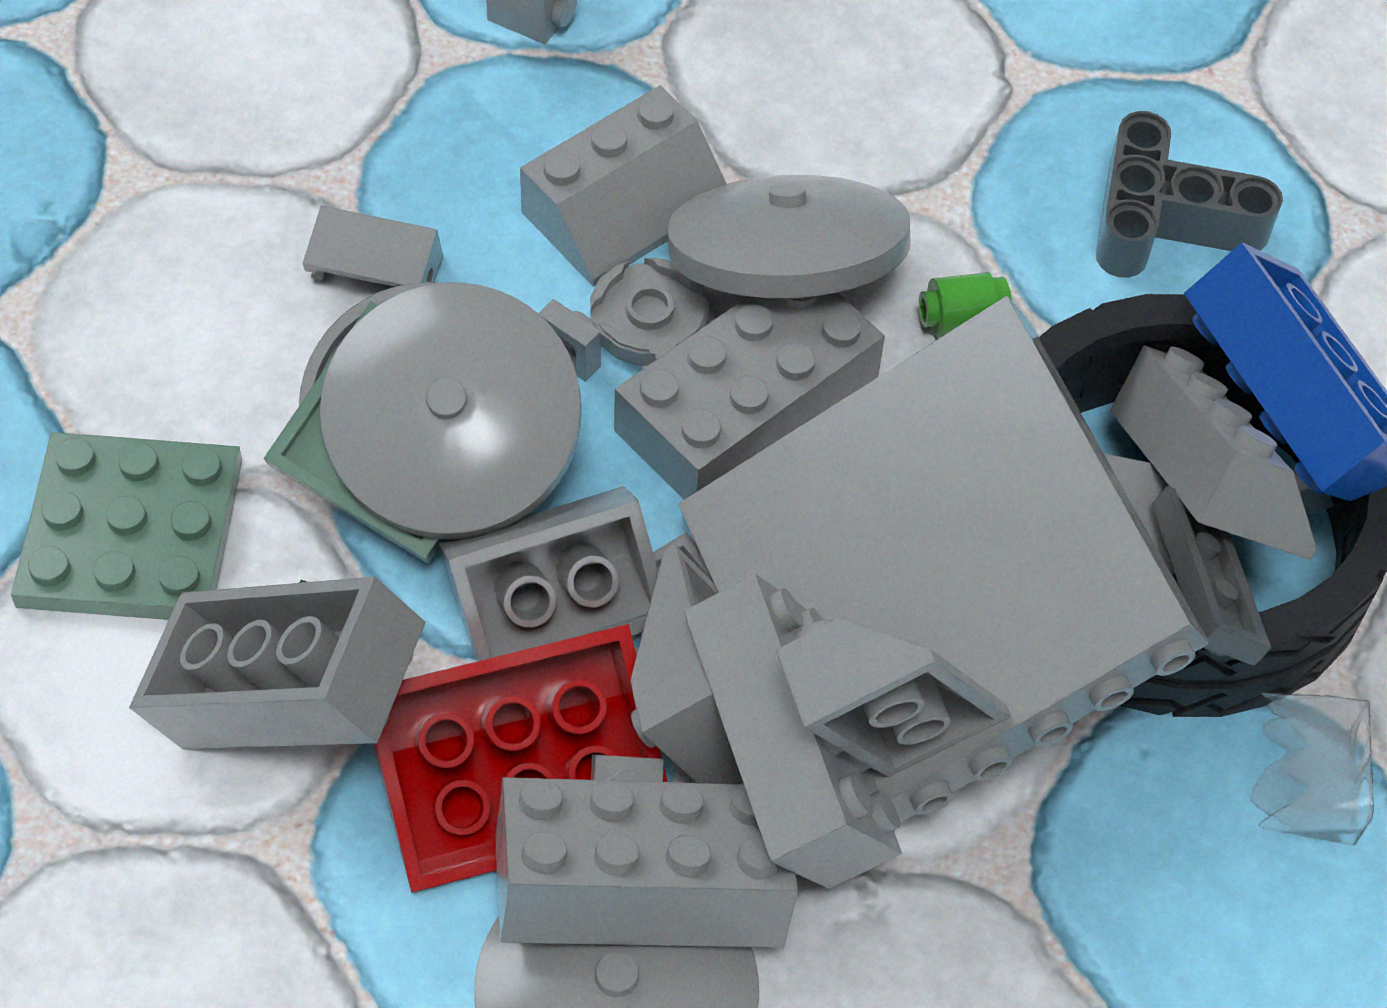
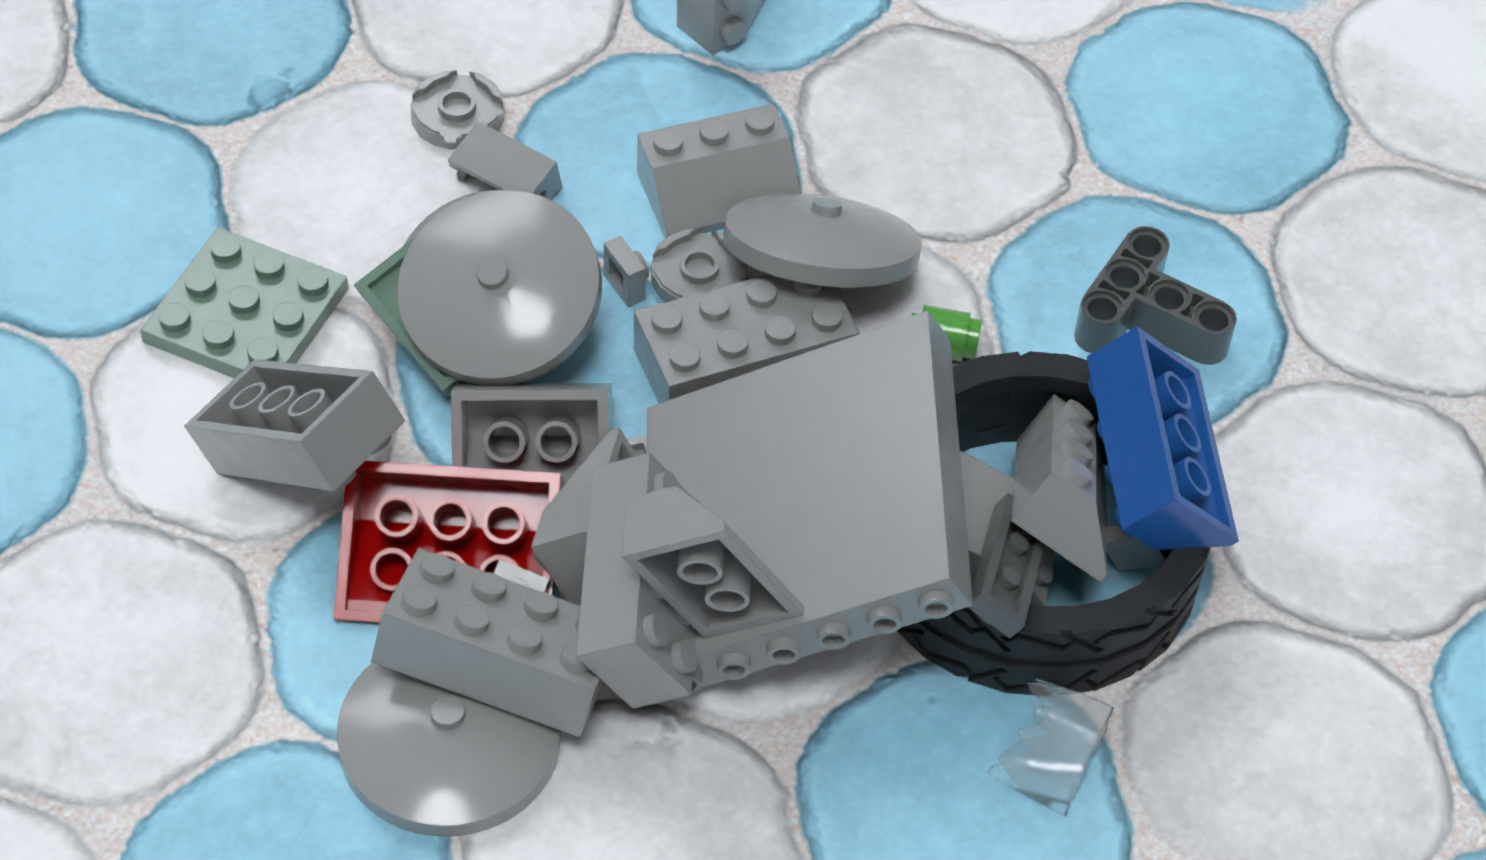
camera: 20 degrees right, 5 degrees down
none -> light grey tile [410,70,504,149]

